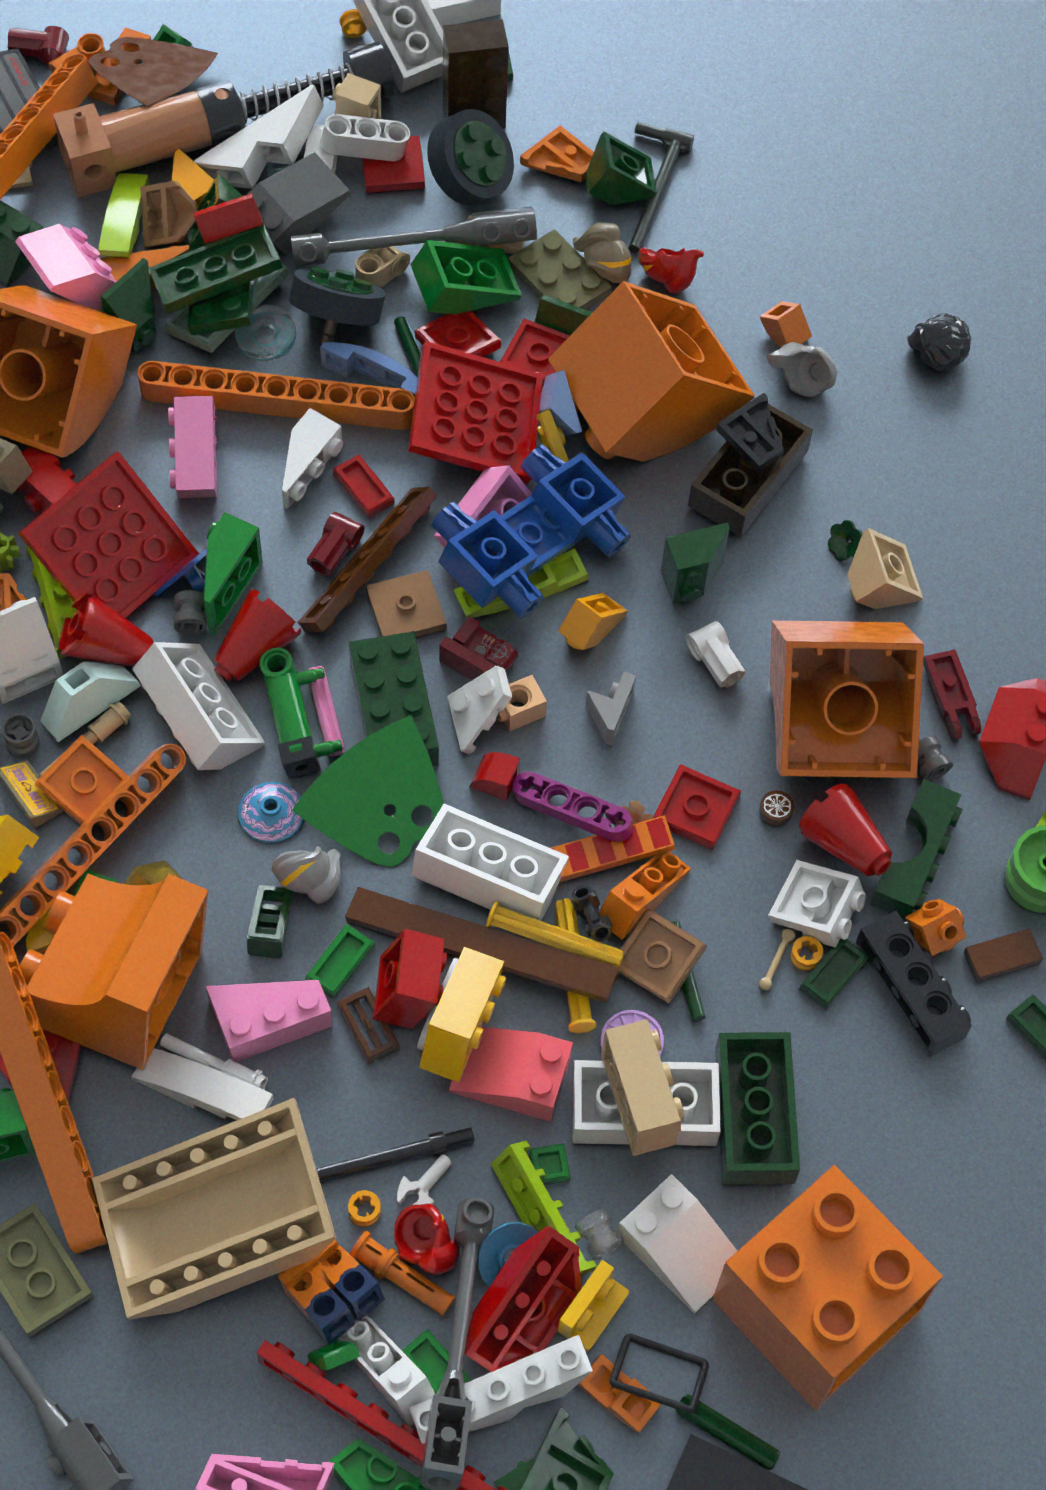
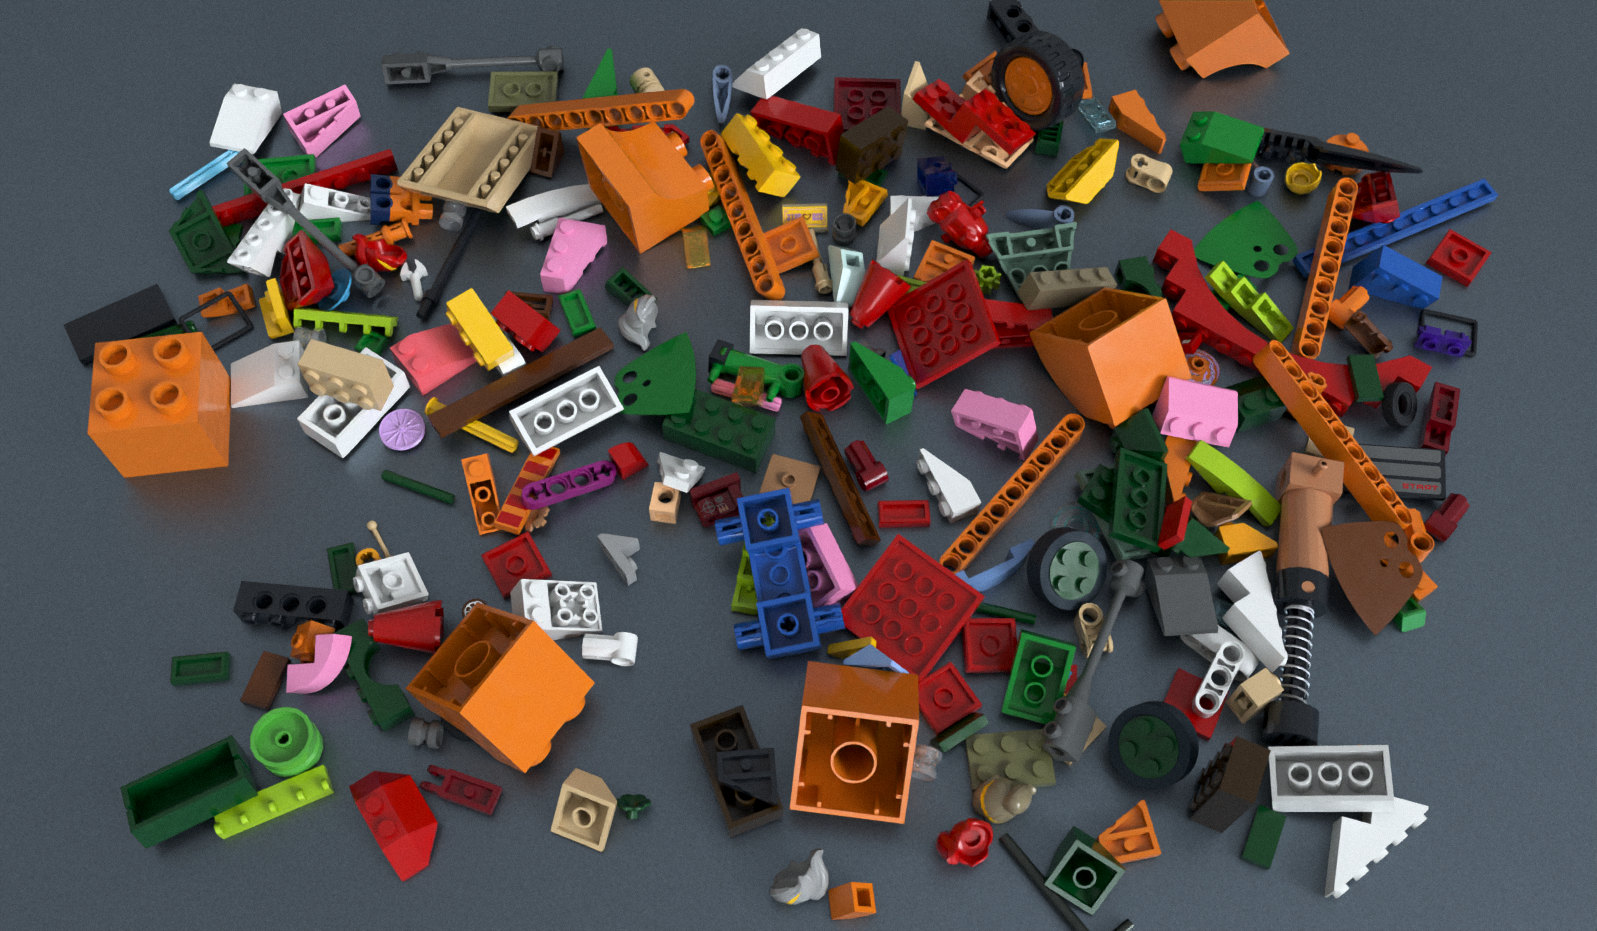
camera: 125 degrees right, 0 degrees up
dish [238,782,304,844] -> none
green tile [307,1340,360,1371] -> none
light orange bush [348,1190,381,1227] -> none
yellow axle [486,901,623,967] -> none
light orange slope [558,593,628,650] -> none
black bar [571,886,612,942] -> none
medium nougat plate [619,908,707,1005] -> none
dark green slope [661,522,730,603] -> none
dark green brick [715,1032,800,1184] -> none
none -> bright pink brick [286,634,352,694]
none -> white slope [510,579,603,640]
none -> reddish brown slope [530,127,564,178]
none -> clear yellow slope [732,366,765,406]

